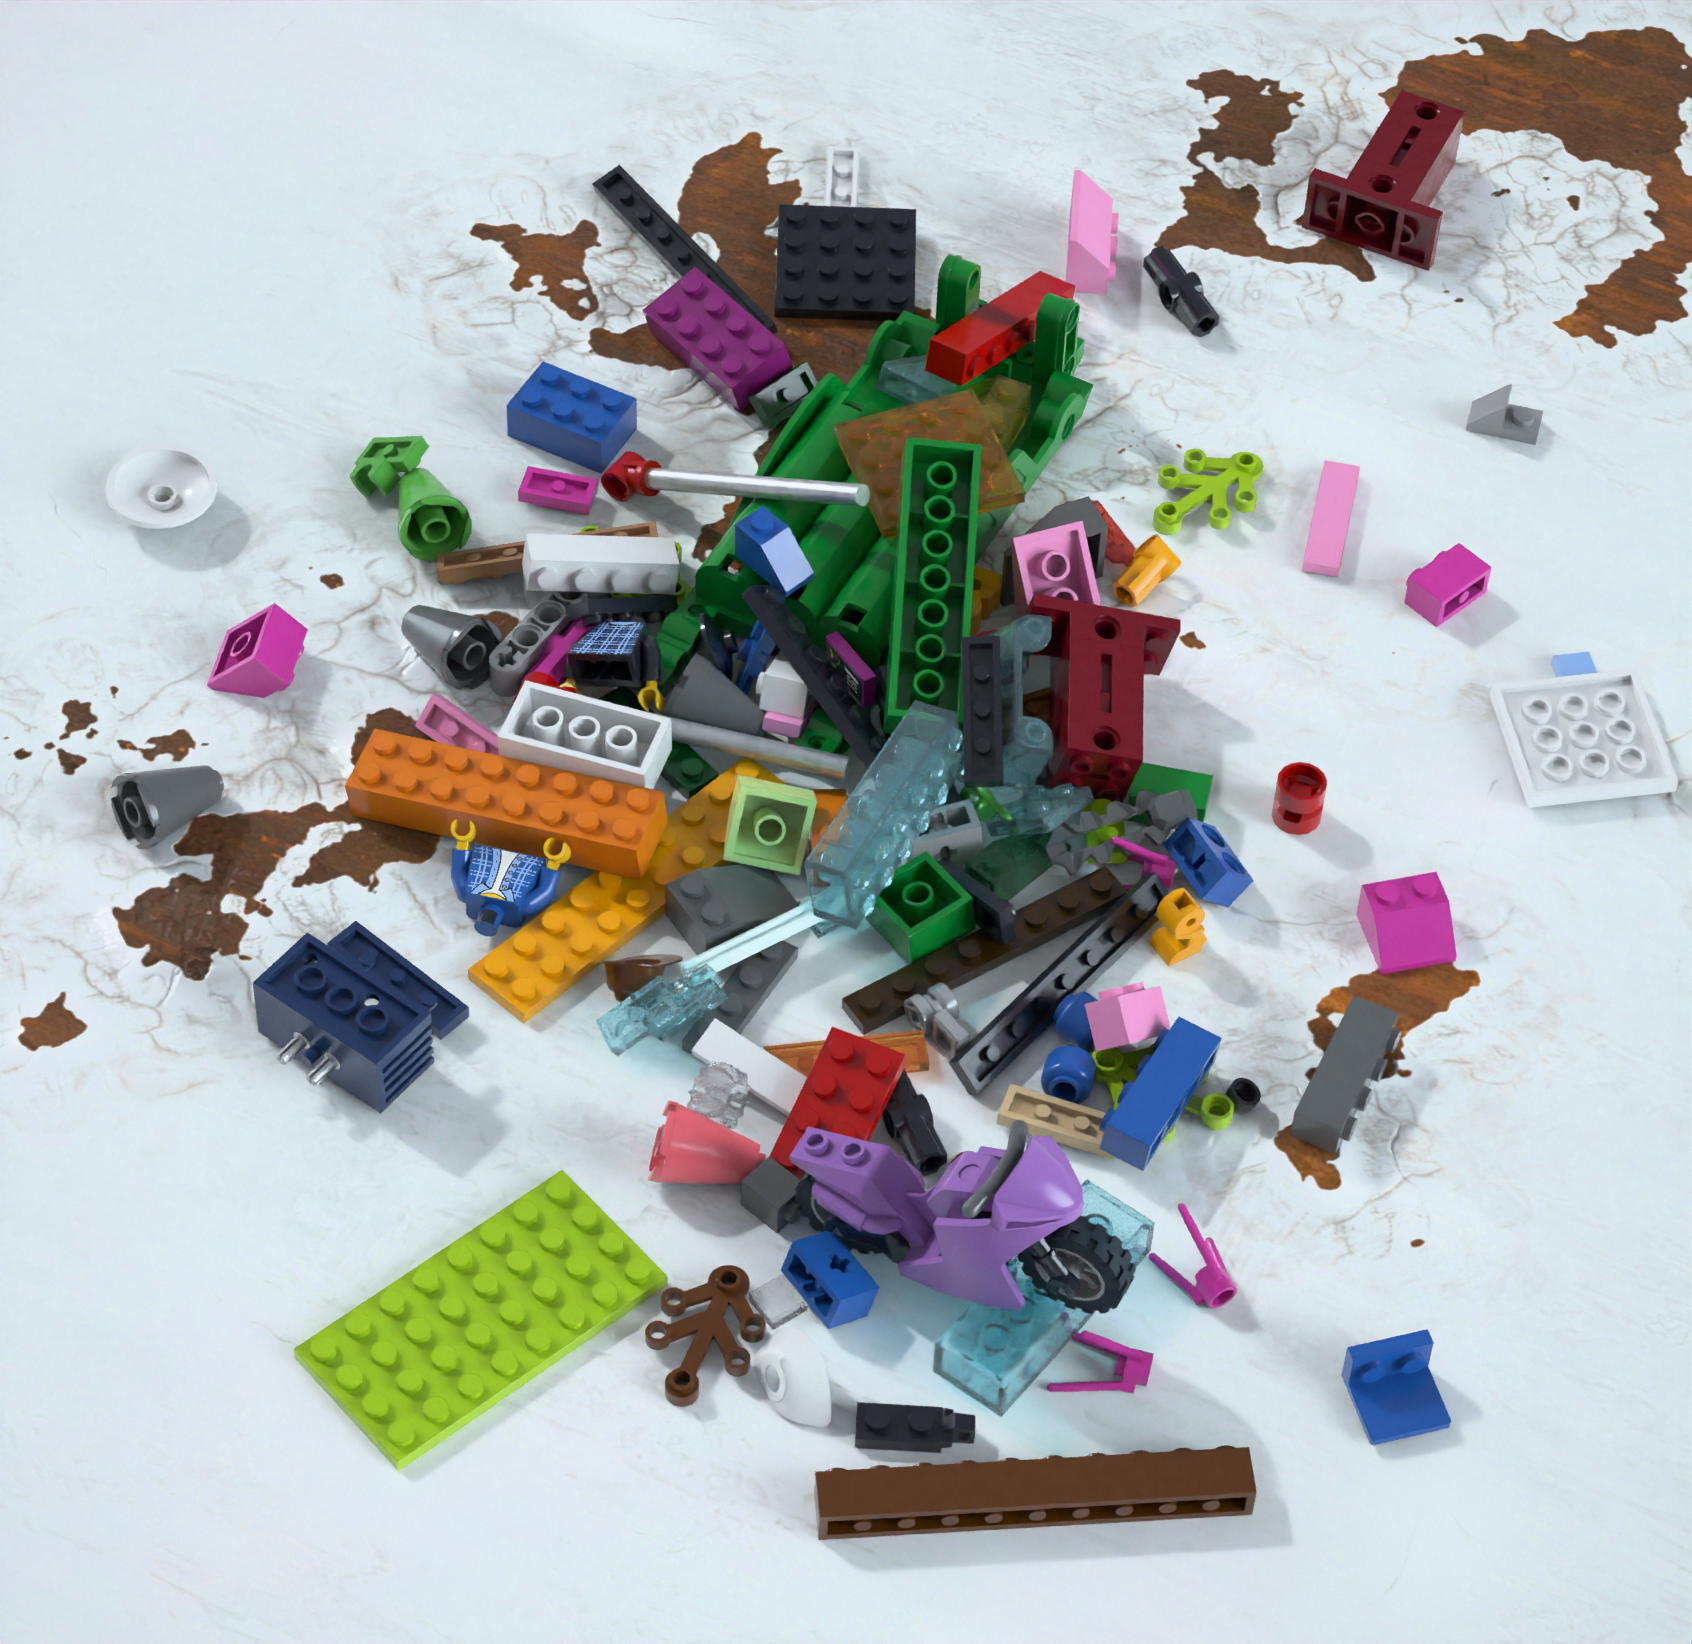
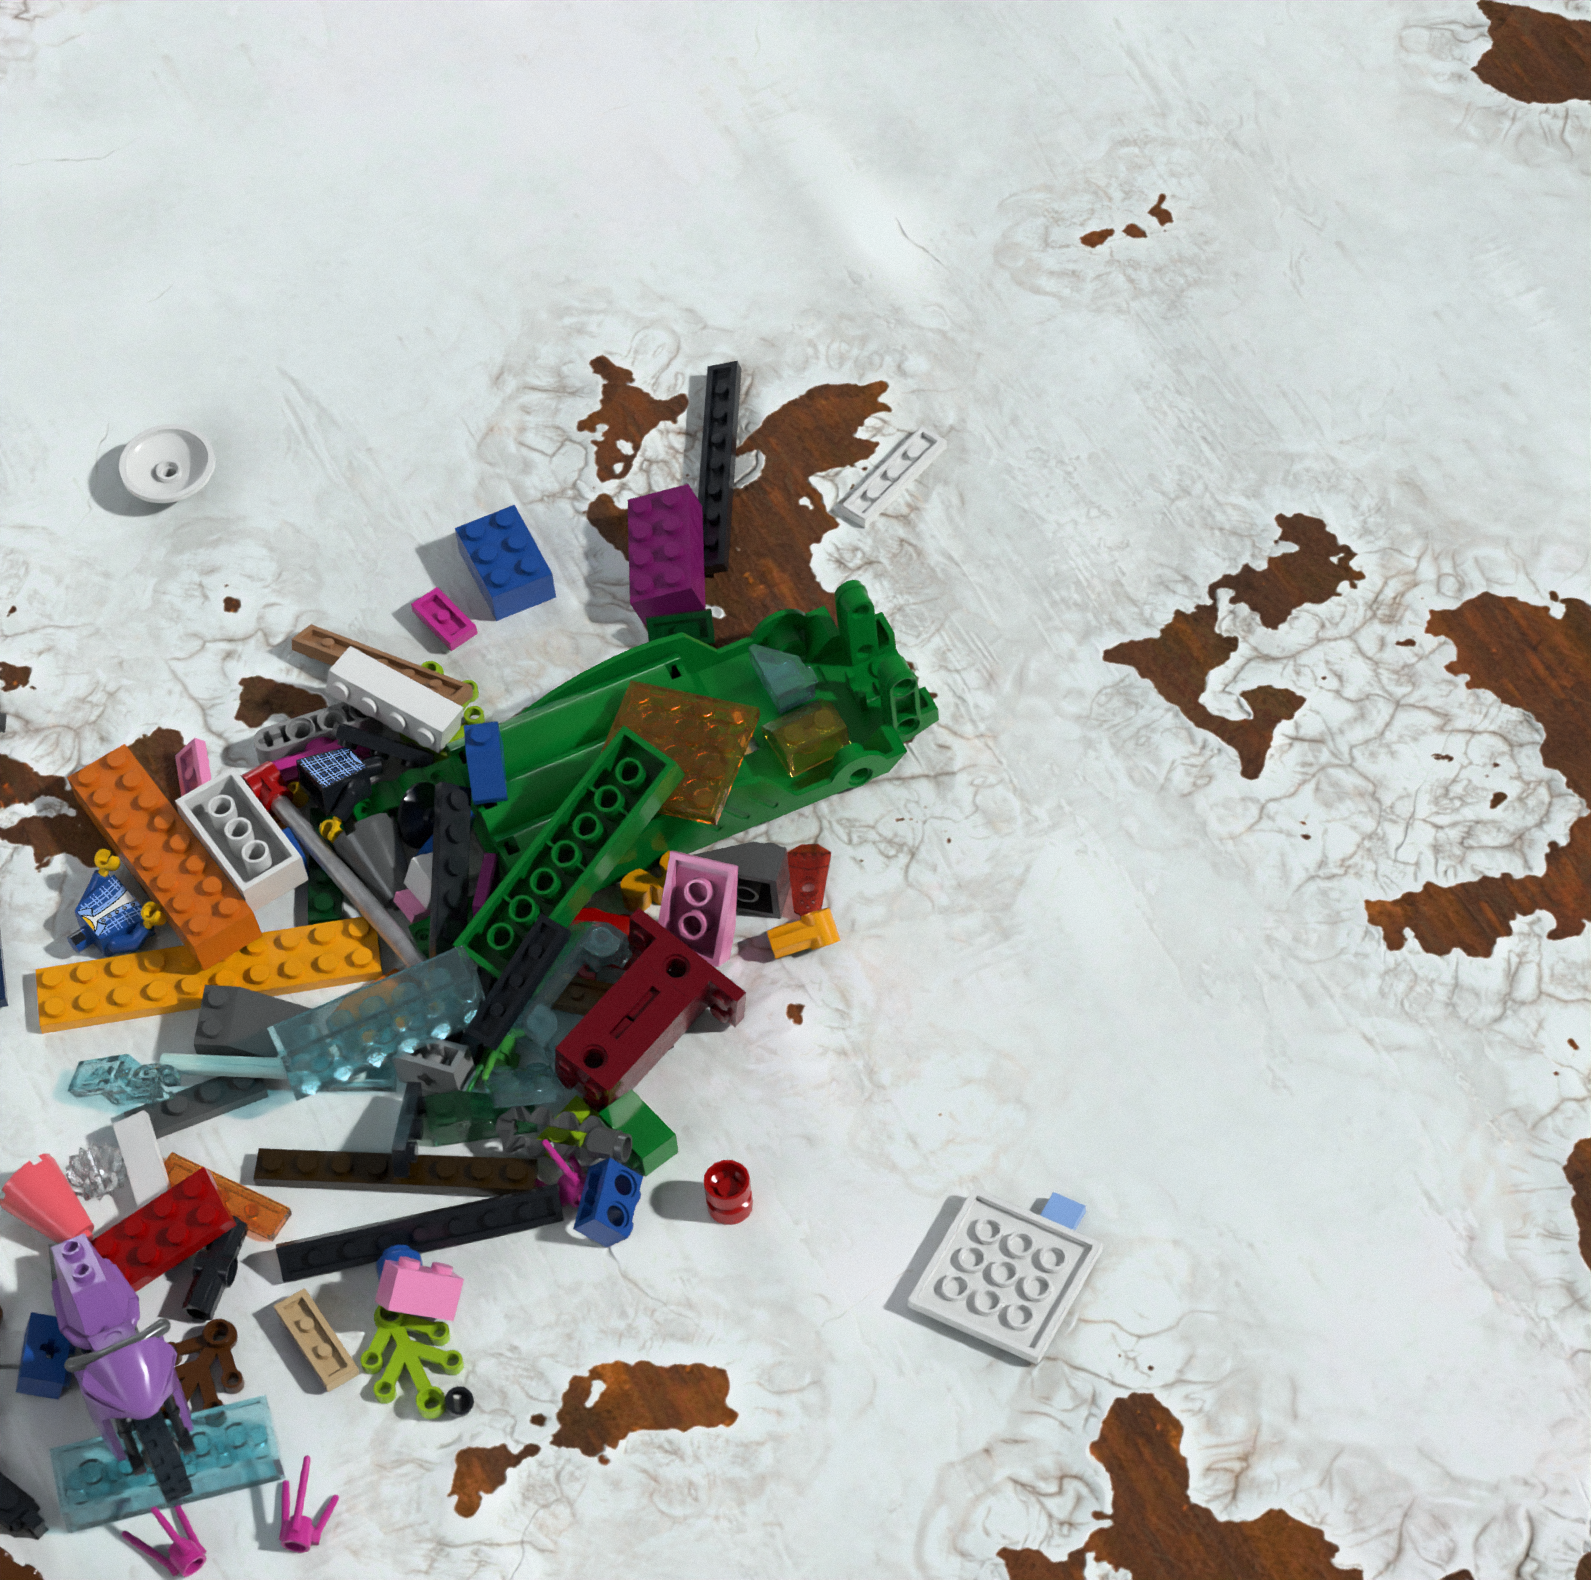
camera: 45 degrees right, 5 degrees up
dark pink slope [207,603,308,698] -> none
bright green plate [350,436,429,497] -> none
bright green cone [398,468,472,562] -> none
dark grey cone [401,605,503,690] -> none
reddish brown piece [598,954,683,1004] -> none
flat silver piece [601,451,870,507] -> none
yellowish green slope [723,775,817,876] -> none
black plate [775,204,916,321] -> none
green brick [862,851,976,964] -> none
light grey wheel [904,982,960,1035] -> none
red brick [925,271,1075,386] -> none
light grey tile [932,1009,970,1060] -> none
blue head [1041,1046,1097,1104] -> none
bright pink slope [1066,170,1119,295] -> none
blue brick [1099,1016,1222,1171] -> none
black piece [1143,246,1219,337] -> none
light orange leg [1149,888,1207,967] -> none
lime plant [1153,449,1264,535] -> none
dark grey brick [1290,996,1401,1154] -> none
dark red brick [1302,90,1465,271] -> none
bright pink tile [1302,460,1360,577] -> none
dark pink slope [1356,872,1457,974] -> none
dark pink brick [1404,543,1492,627] -> none
light grey slope [1466,384,1543,445] -> none

